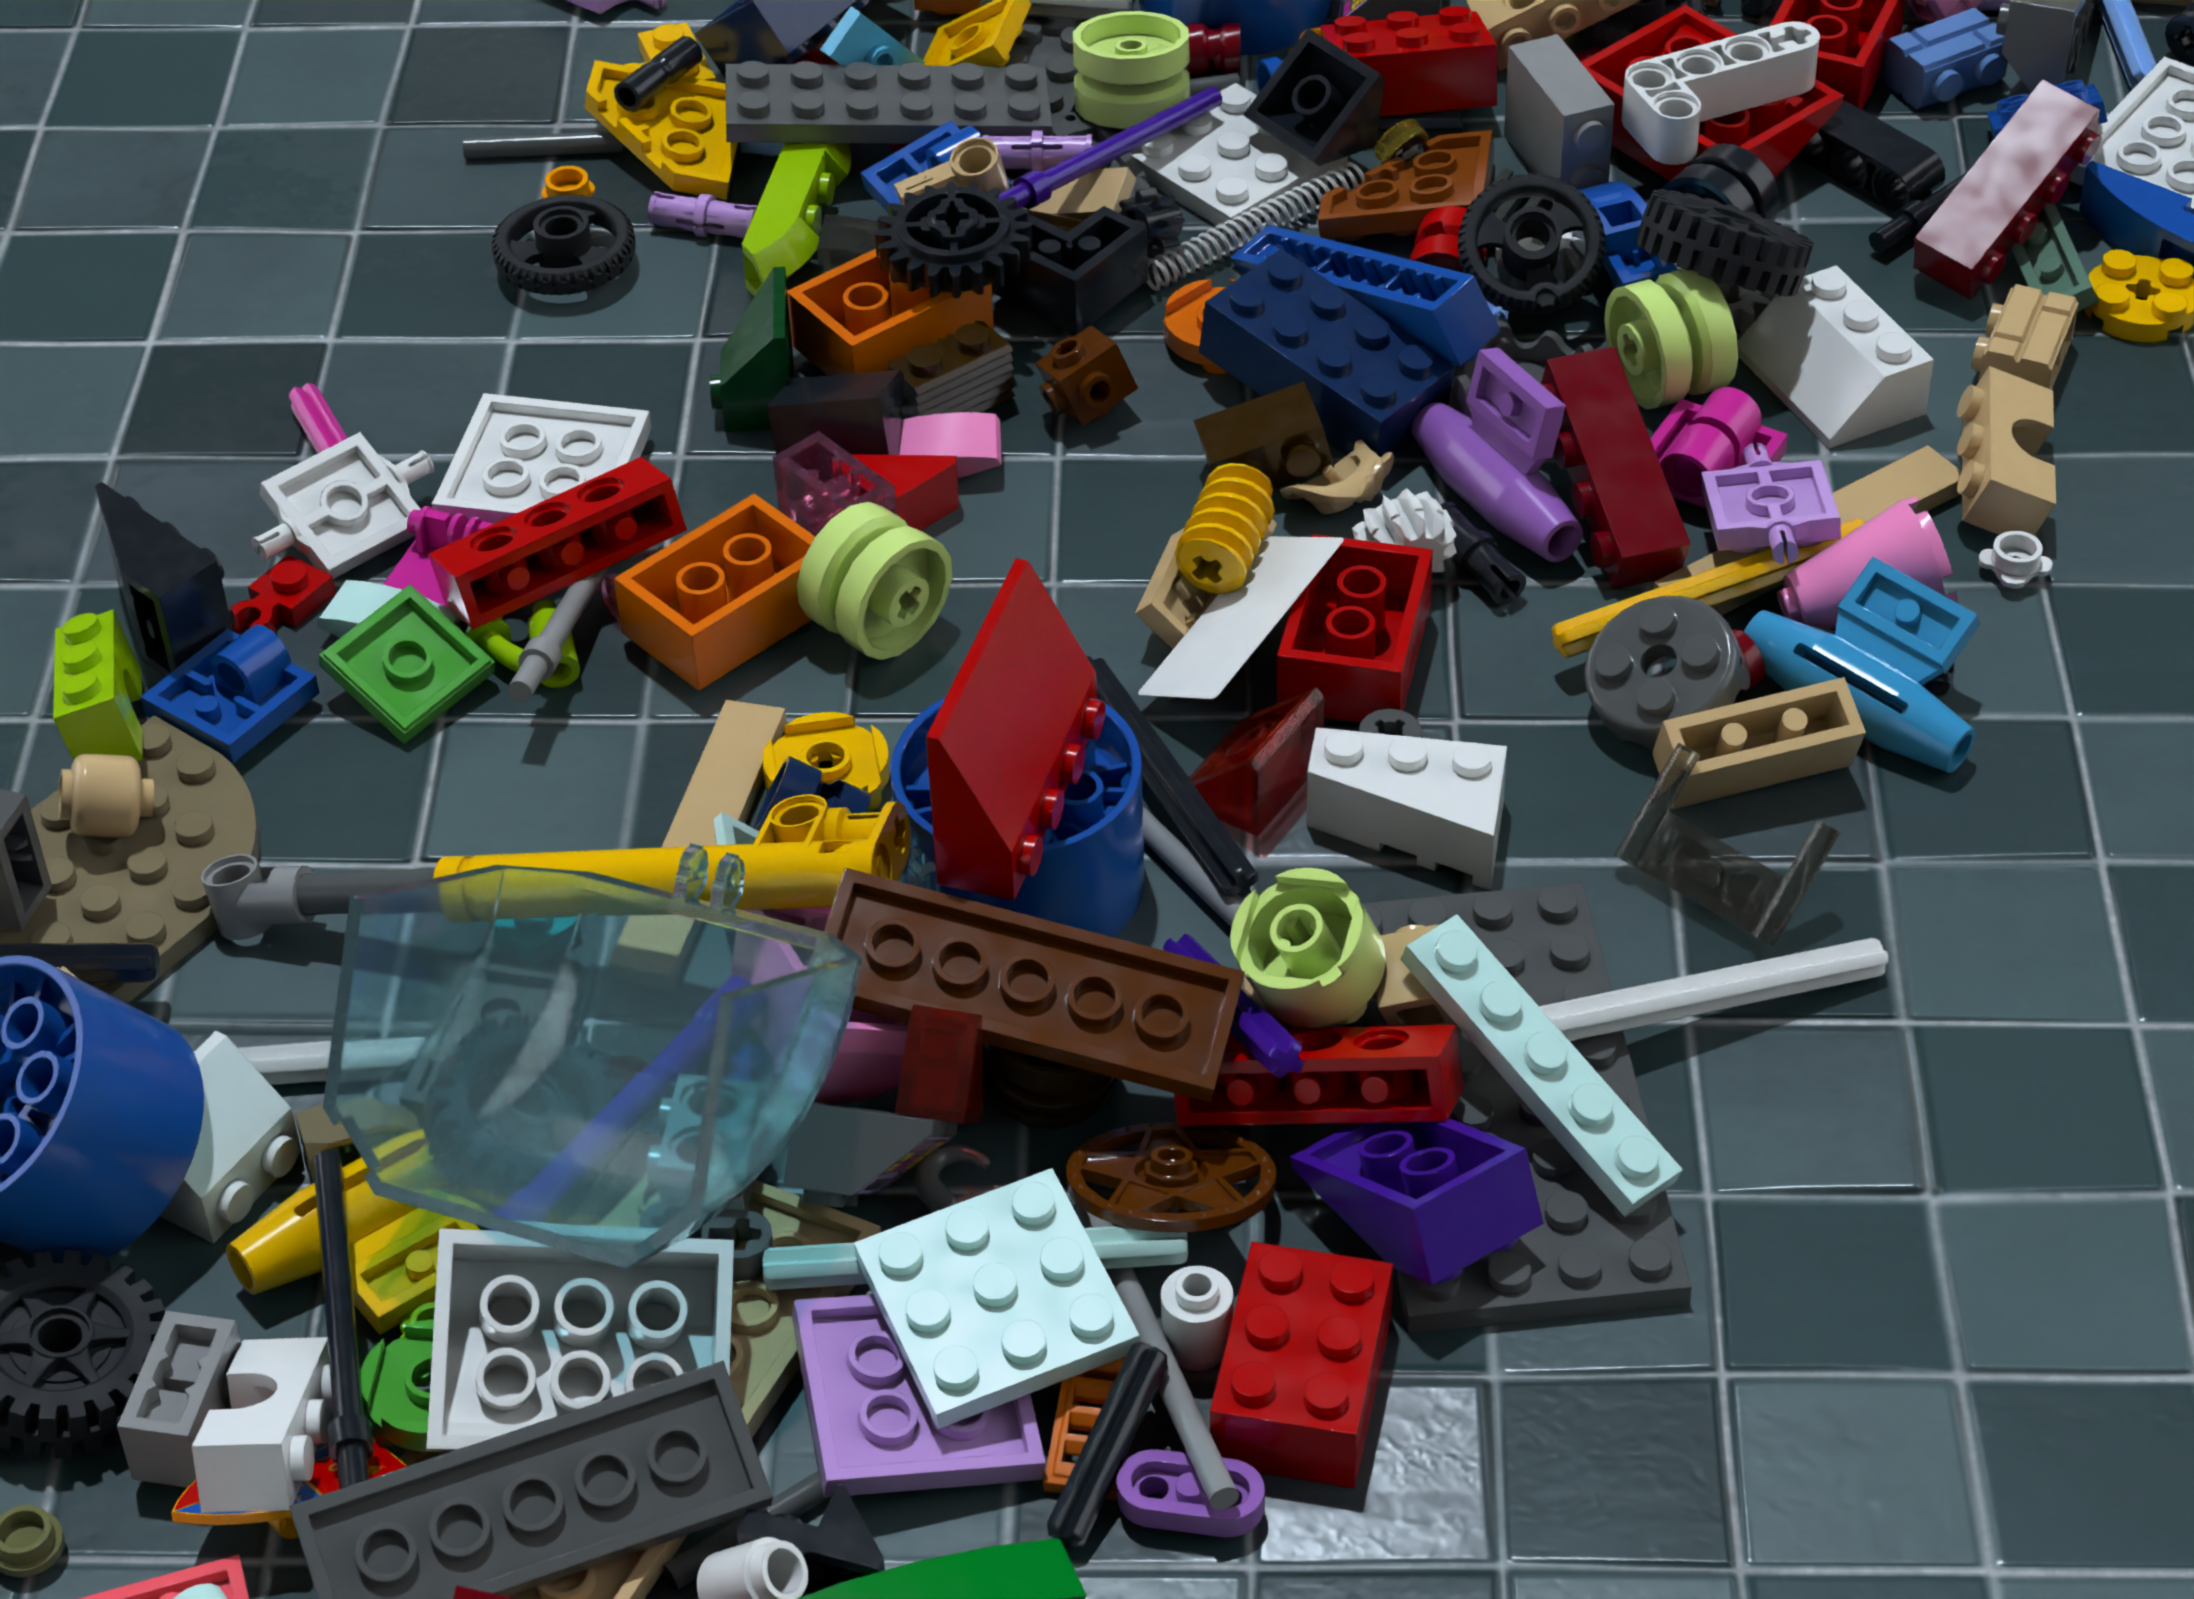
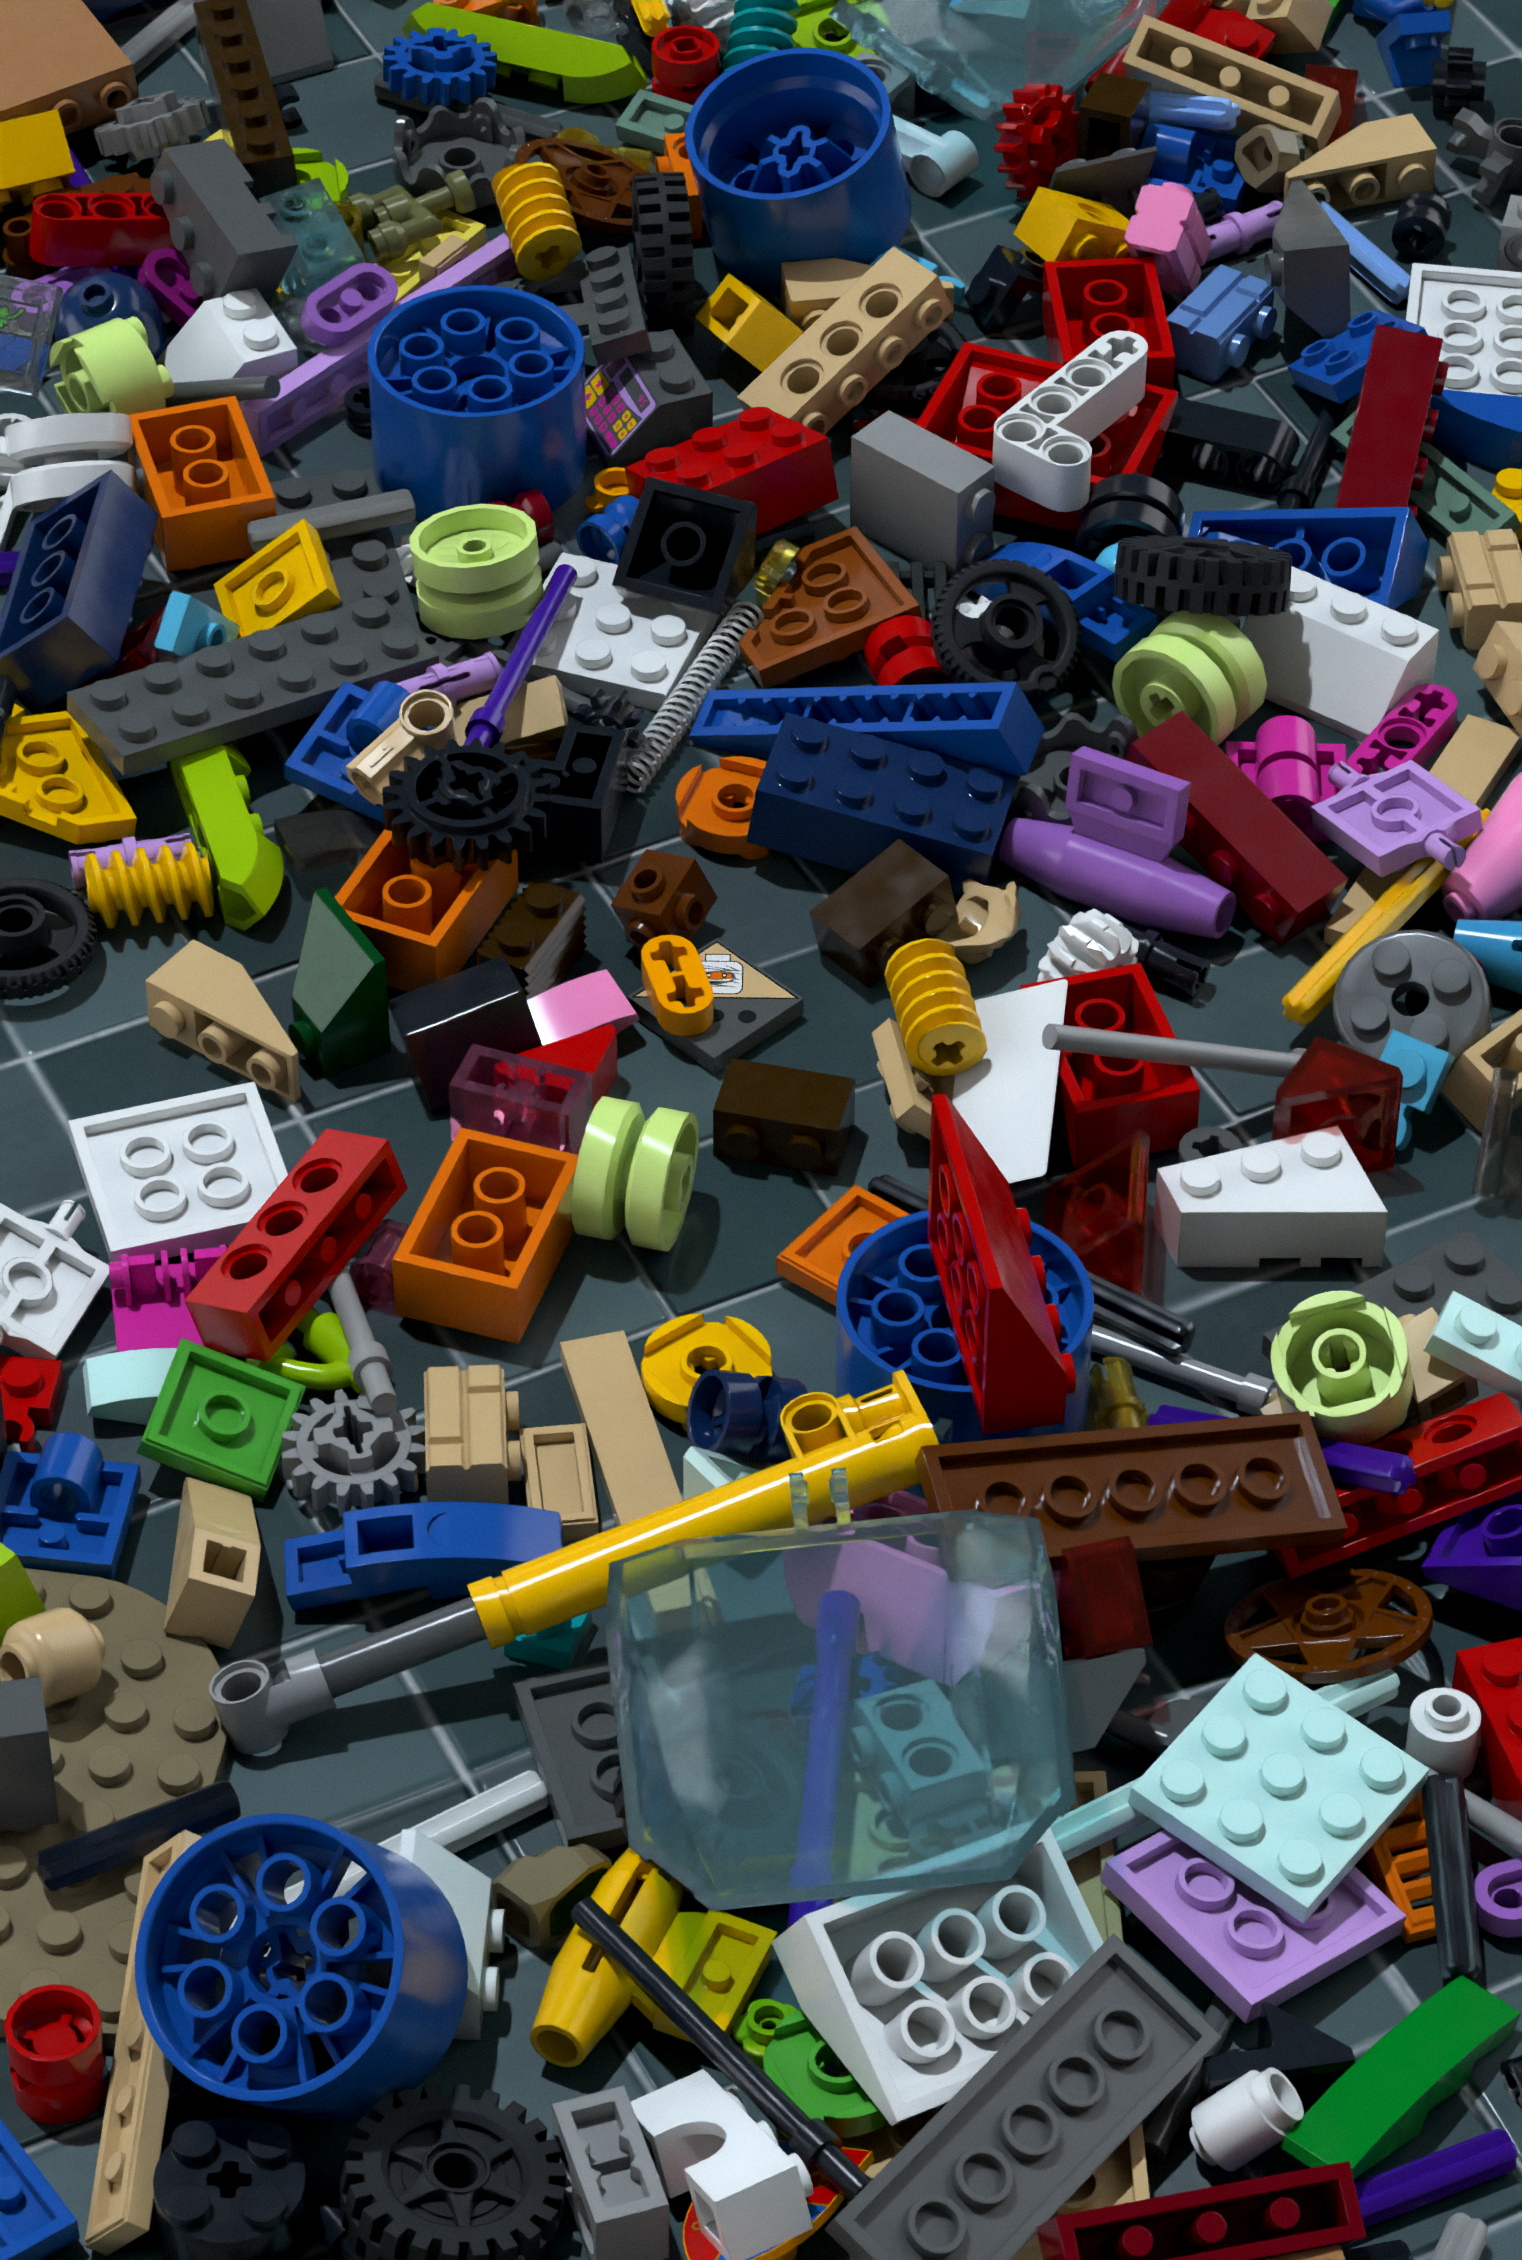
camera: 30 degrees left, 0 degrees up
none -> yellow piece [84,842,214,929]
none -> tan slope [145,939,301,1102]
none -> tan slope [164,1477,261,1650]
none -> light grey gear [281,1388,426,1517]
none -> blue slope [284,1501,564,1611]
none -> tan brick [424,1365,521,1504]
none -> tan tile [519,1423,599,1541]
none -> dark grey tile [627,938,804,1074]
none -> light orange beam [641,935,714,1037]
none -> dark brown brick [713,1058,855,1176]
none -> light grey bar [1042,1023,1365,1088]
none -> clear yellow pin [1090,1356,1149,1430]
none -> blue wedge [1187,507,1430,610]
none -> clear red slope [1272,1036,1403,1173]
none -> dark pink beam [1347,684,1458,776]
none -> medium azure plate [1359,1029,1455,1151]

